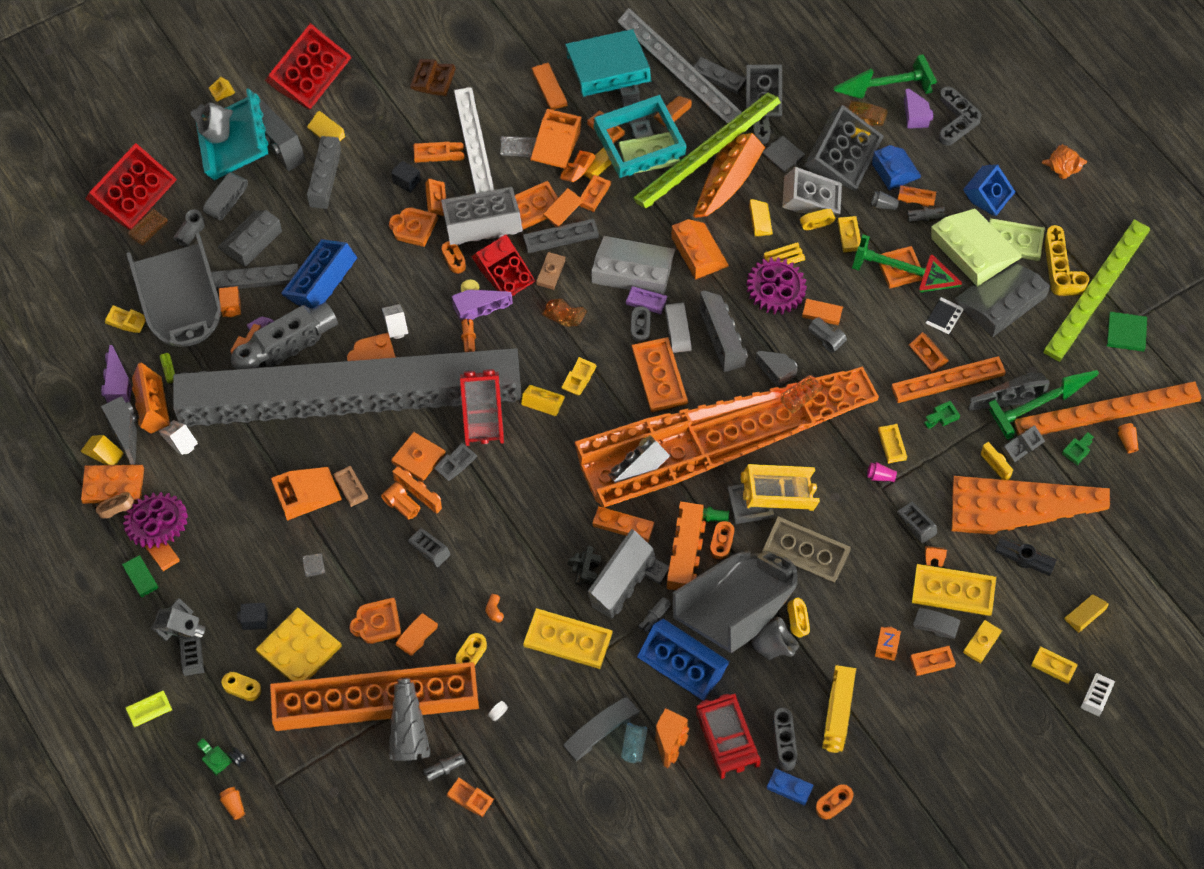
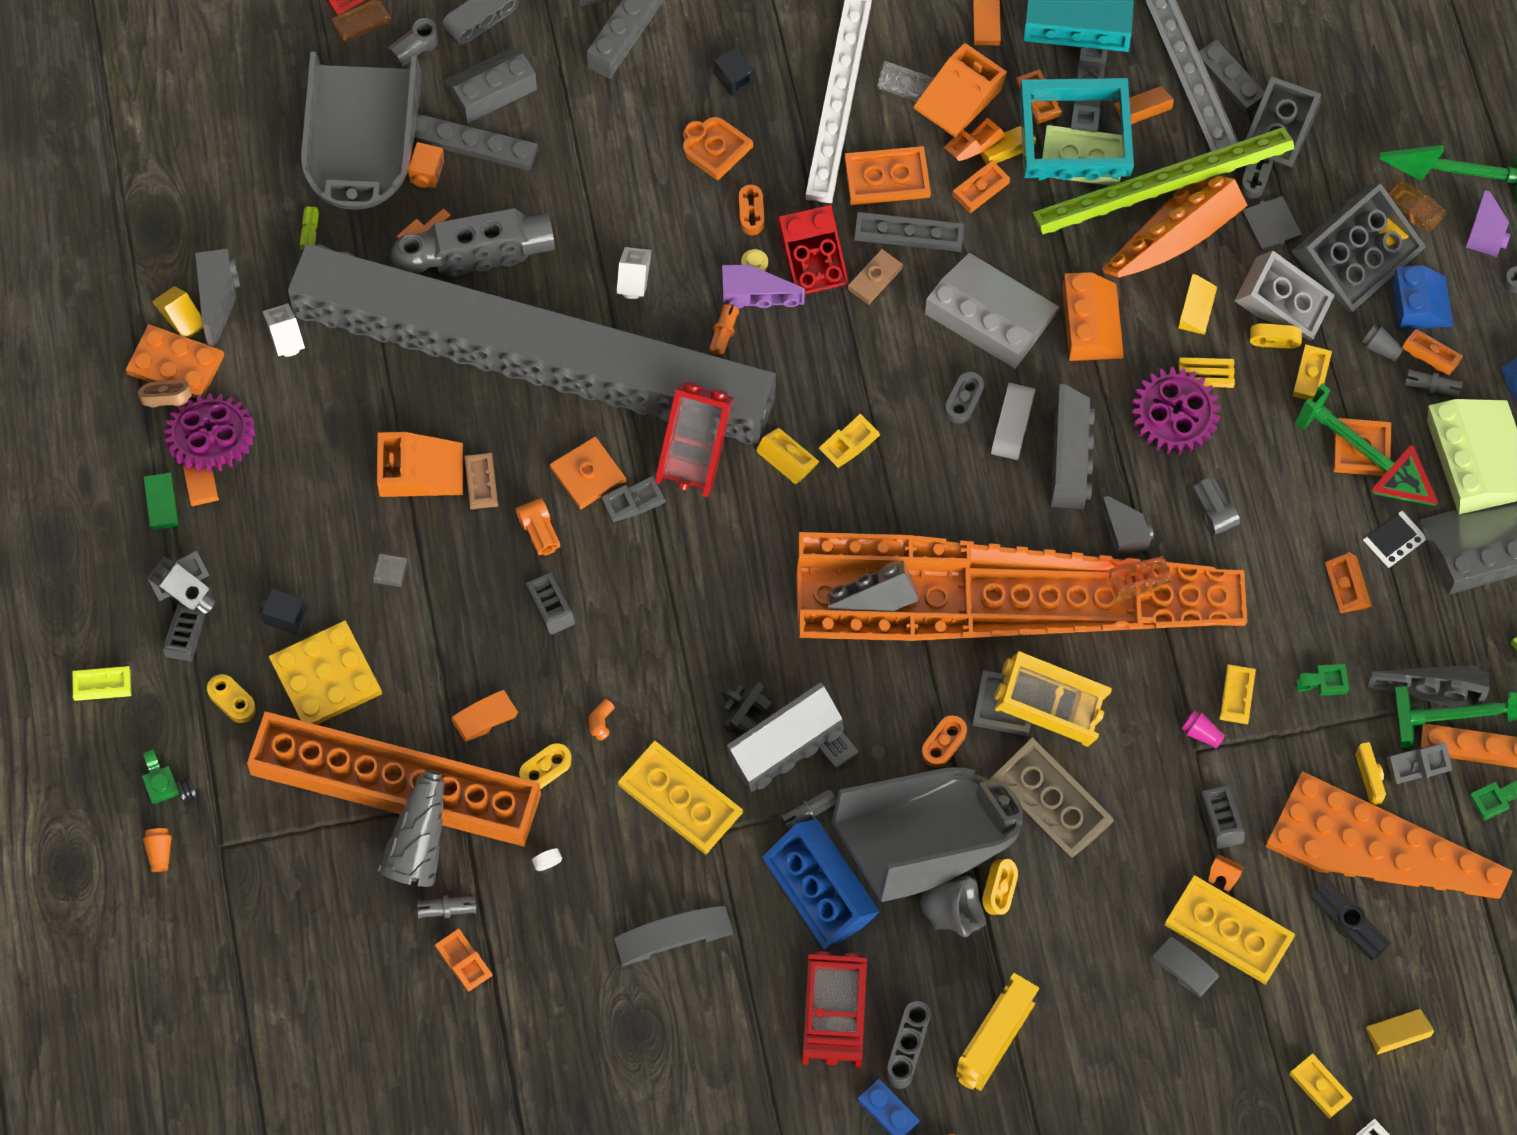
camera: 20 degrees right, 5 degrees up
medium lavender slope [101,345,132,403] -> none
yellow slope [105,305,146,333] -> none
orange slope [132,363,170,434] -> none
medium lavender arm [247,317,274,331] -> none
blue slope [281,239,357,309] -> none
orange plate [347,333,396,361] -> none
orange plate [350,598,402,644] -> none
orange plate [393,466,442,514] -> none
orange hinge [414,142,465,163] -> none
orange plate [425,179,446,216] -> none
light grey slope [441,187,523,245] -> none
clear orange slope [542,298,587,327] -> none
orange slope [543,188,583,227] -> none
orange plate [593,506,654,542] -> none
clear light blue hips [621,723,648,763] -> none
medium lavender plate [626,286,667,314] -> none
orange plate [632,337,688,412] -> none
orange slope [655,708,689,768] -> none
orange wedge [667,501,706,590] -> none
green pin [703,506,730,522] -> none
orange tile [802,299,843,325] -> none
orange brick [875,627,901,661] -> none
orange plate [891,356,1005,403] -> none
orange plate [910,646,956,676] -> none
yellow plate [963,620,1002,664] -> none

